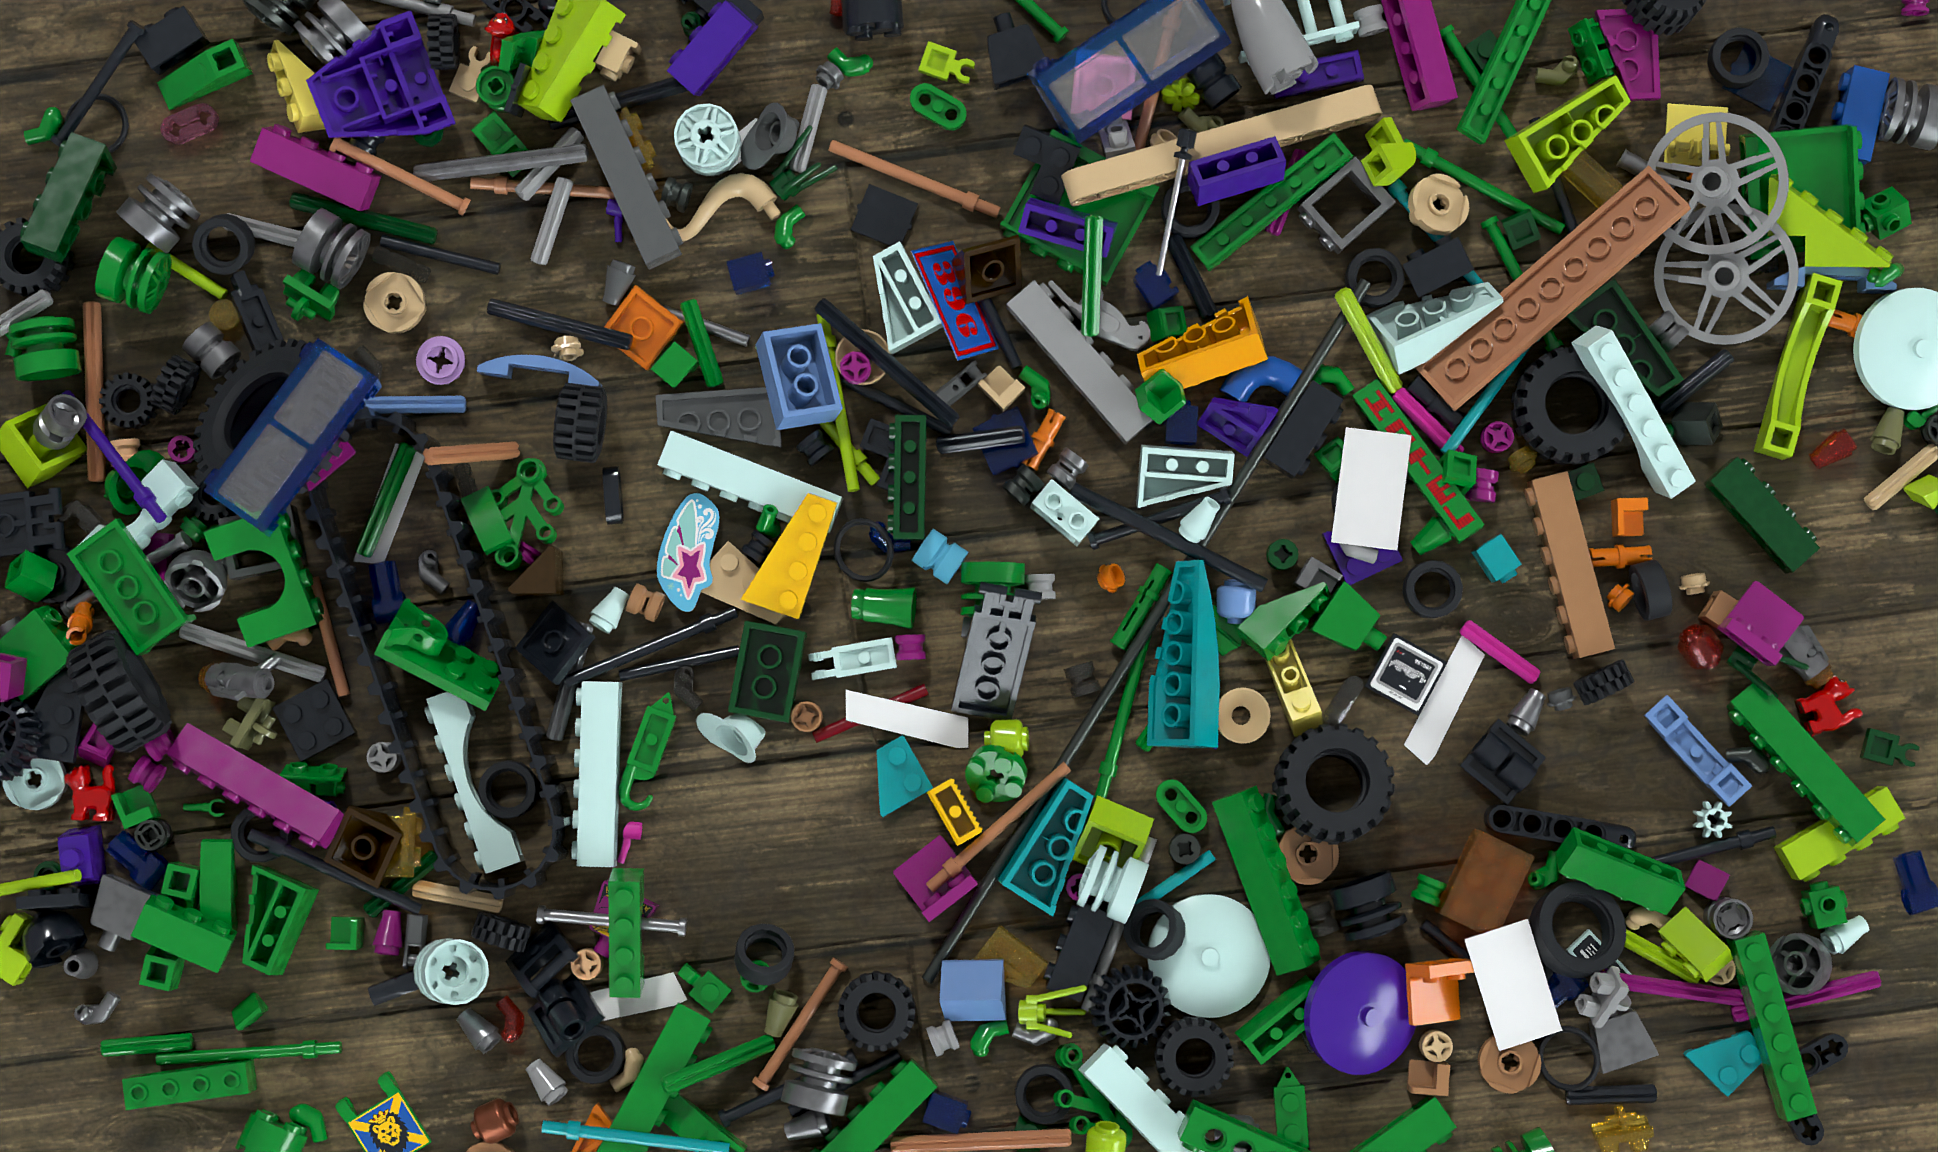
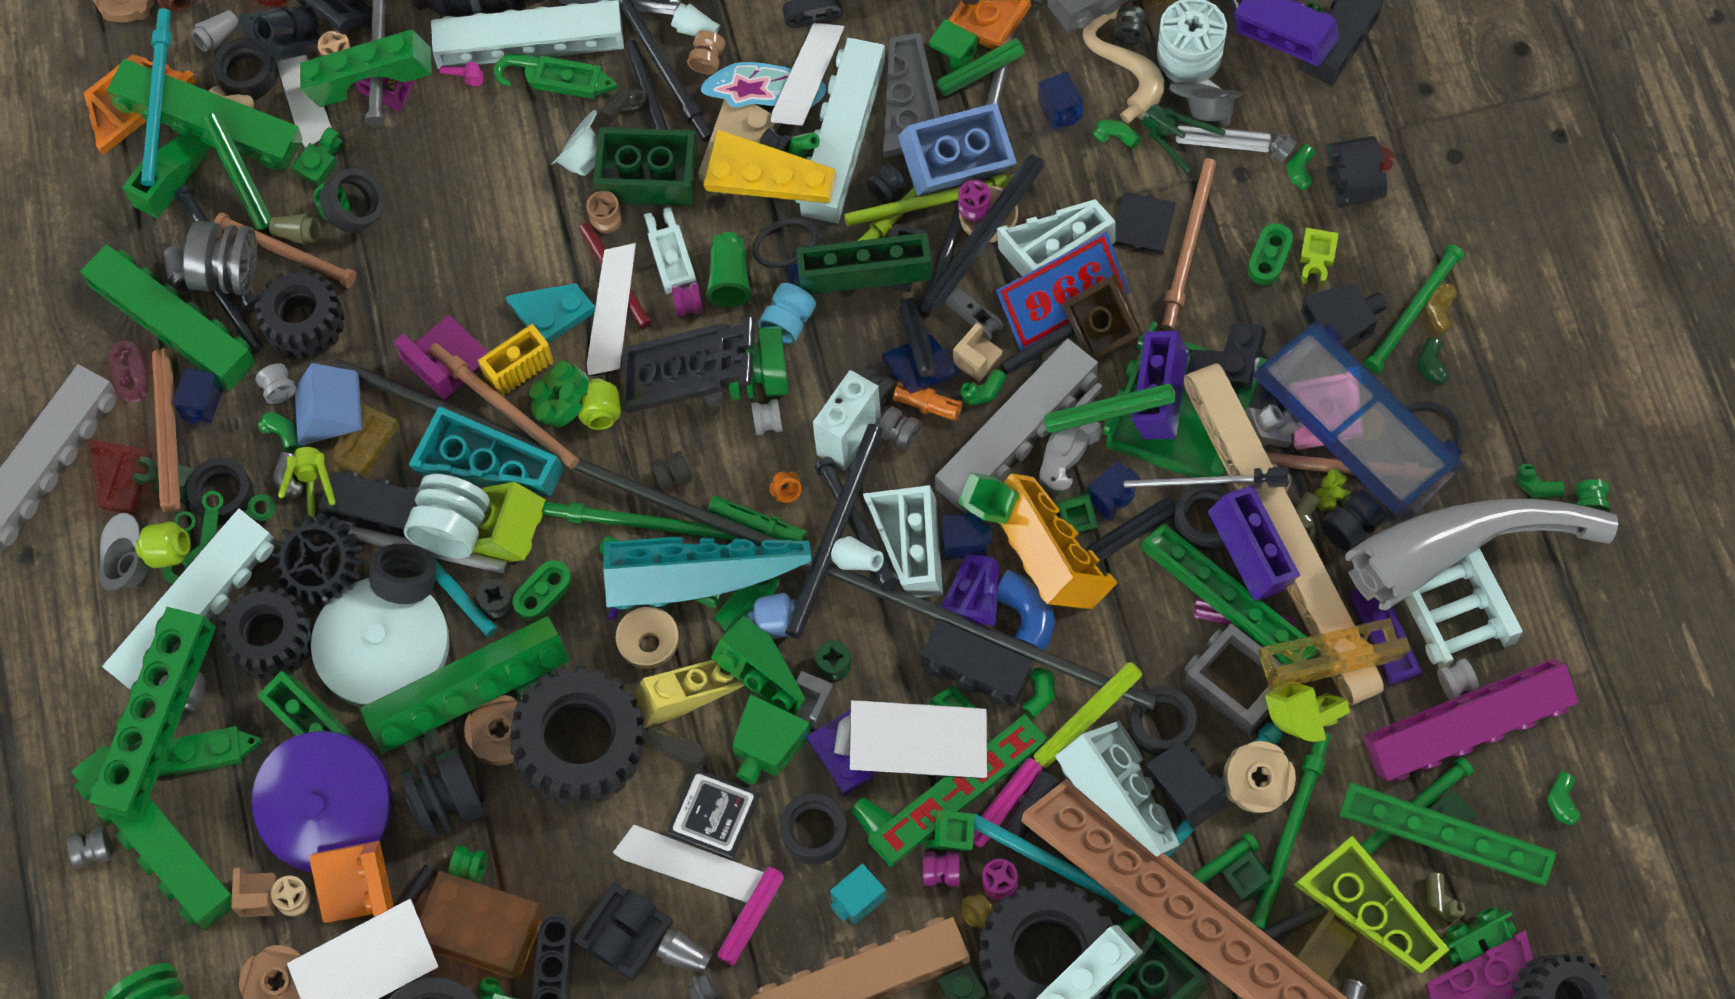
camera: 90 degrees right, 20 degrees down
none -> white sticker [771,23,845,126]
none -> clear yellow fence [1258,618,1411,691]

